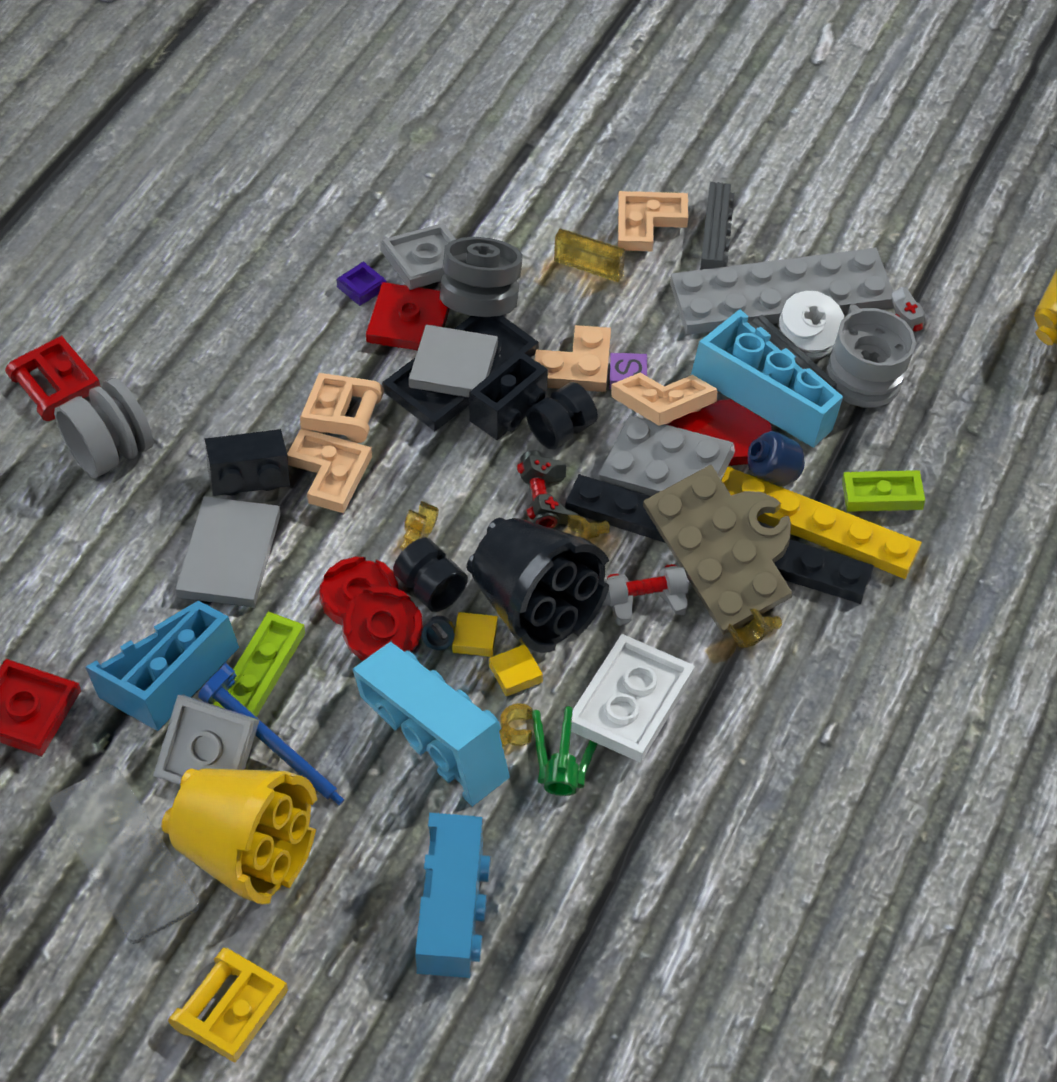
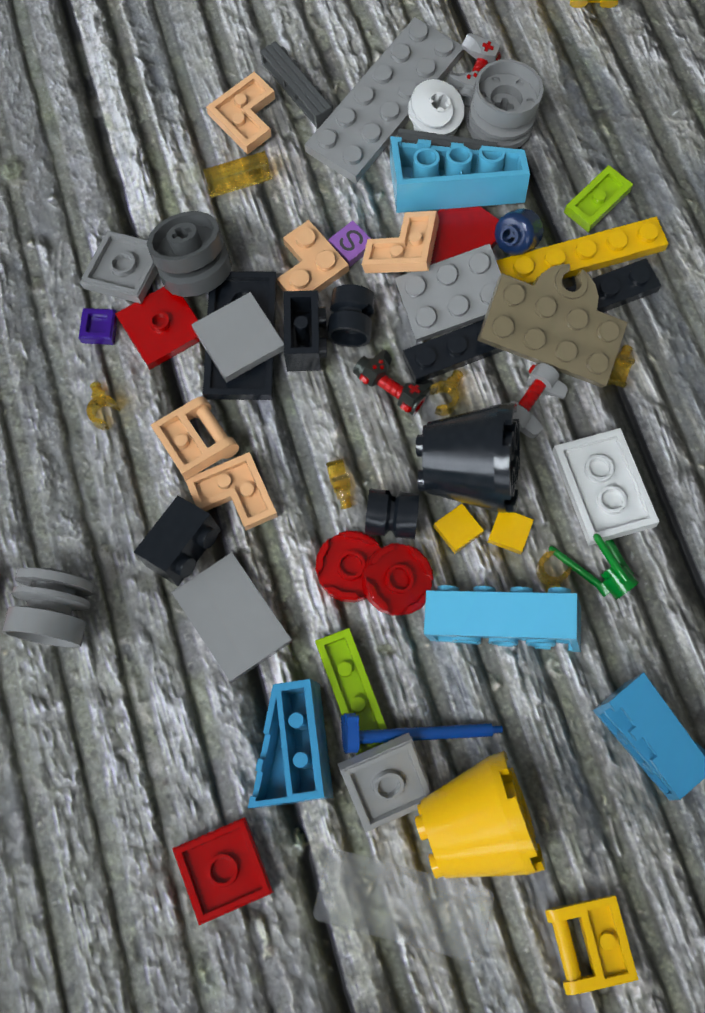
camera: 40 degrees left, 20 degrees up
black hinge [422,615,455,650] -> none
none -> clear yellow piece [86,382,121,430]

